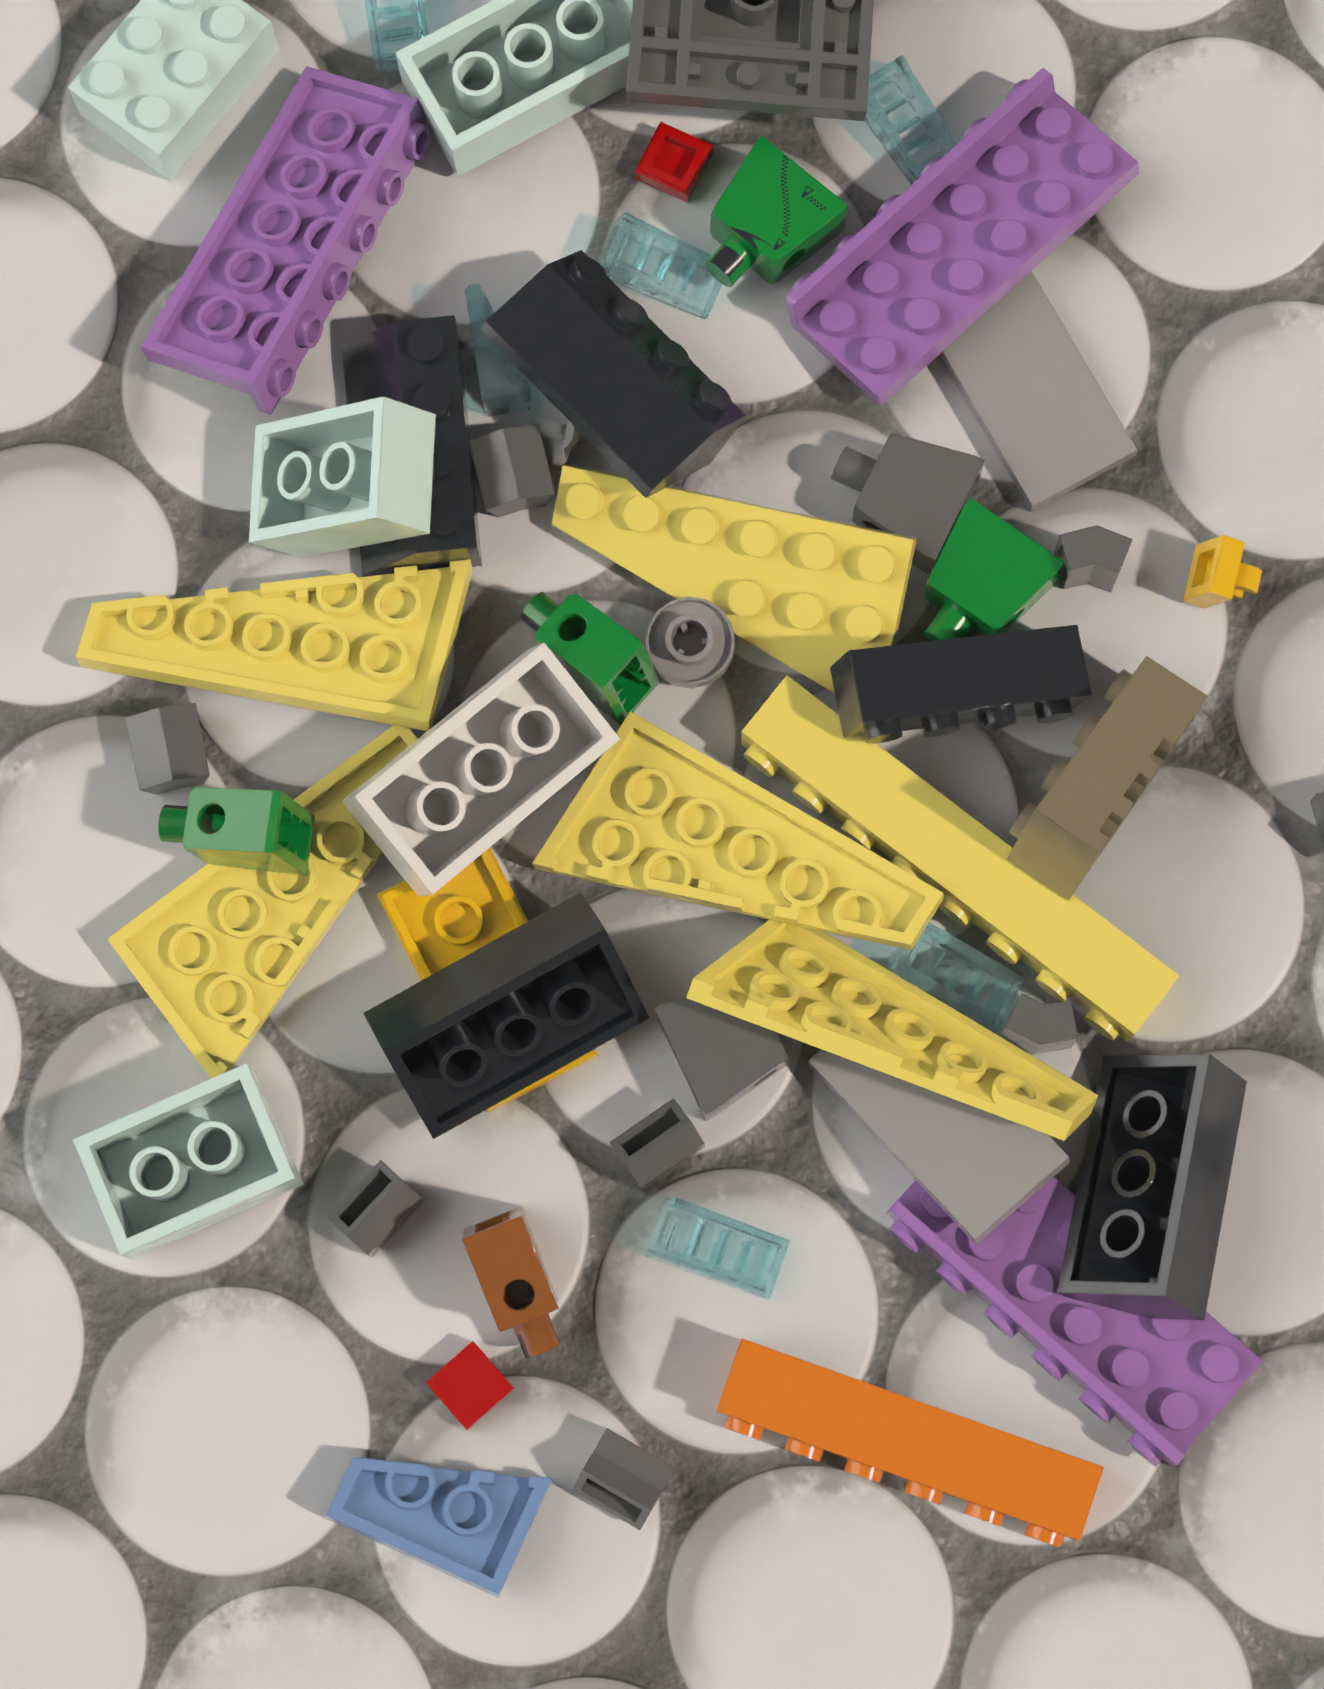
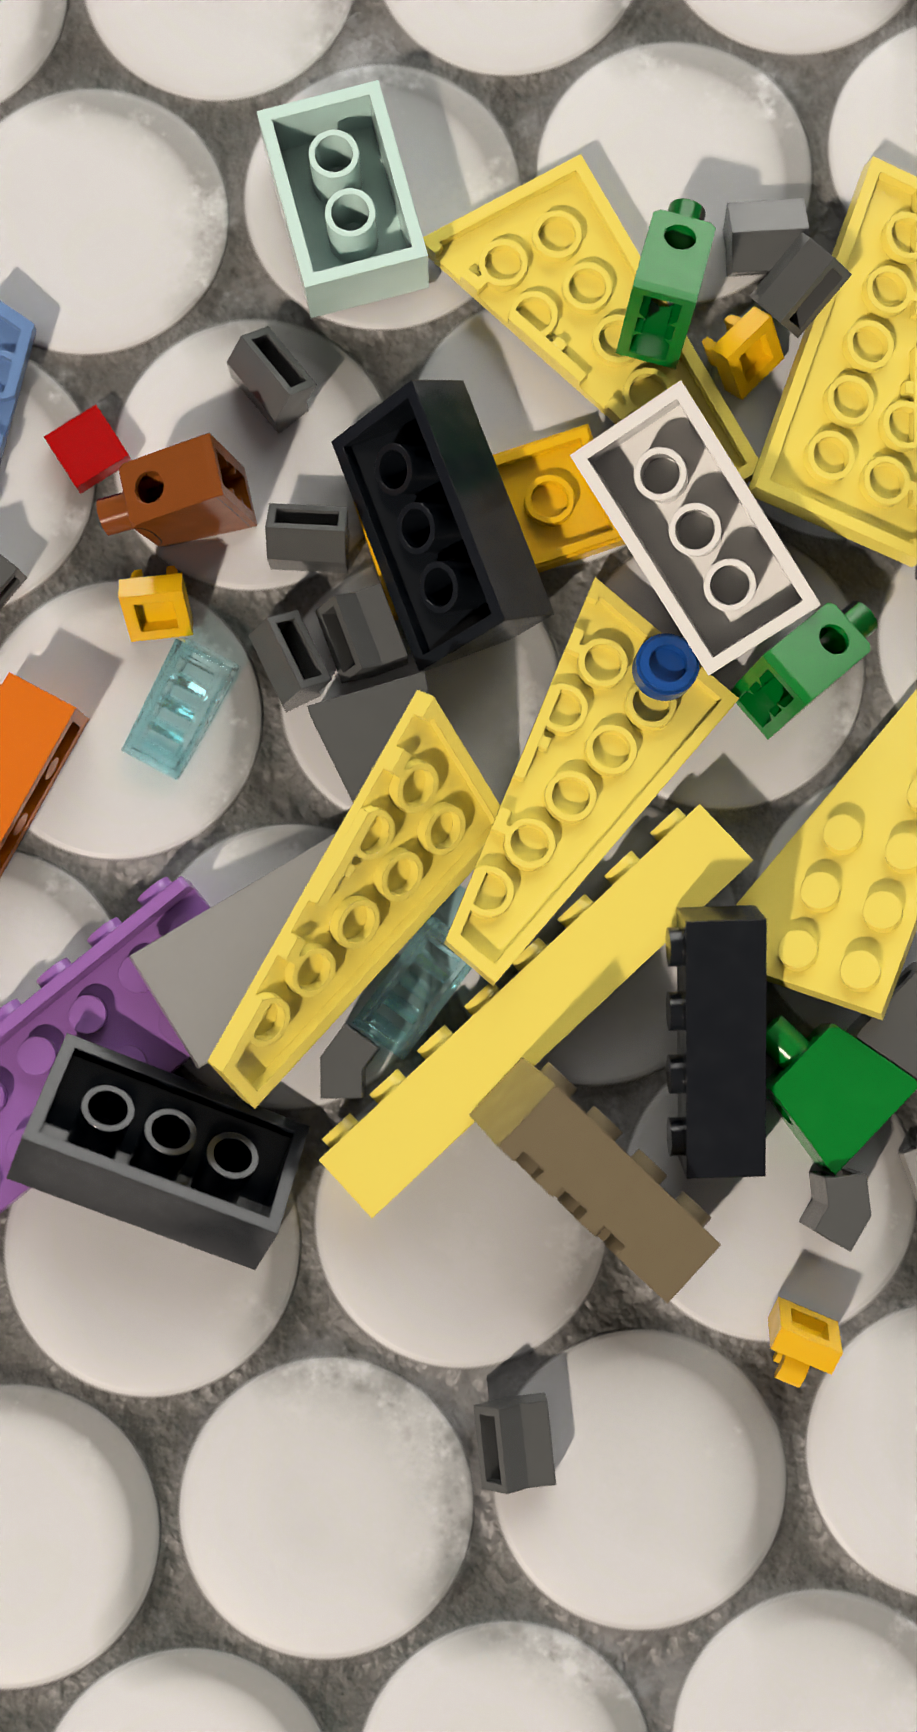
camera: 90 degrees right, 5 degrees up
light grey plate [645,597,735,689] -> none
none -> yellow tile [118,566,193,642]
none -> dark grey piece [265,503,350,573]
none -> dark grey piece [315,583,409,683]
none -> blue tile [632,633,699,701]
none -> yellow tile [701,306,784,400]
none -> dark grey piece [750,233,852,338]

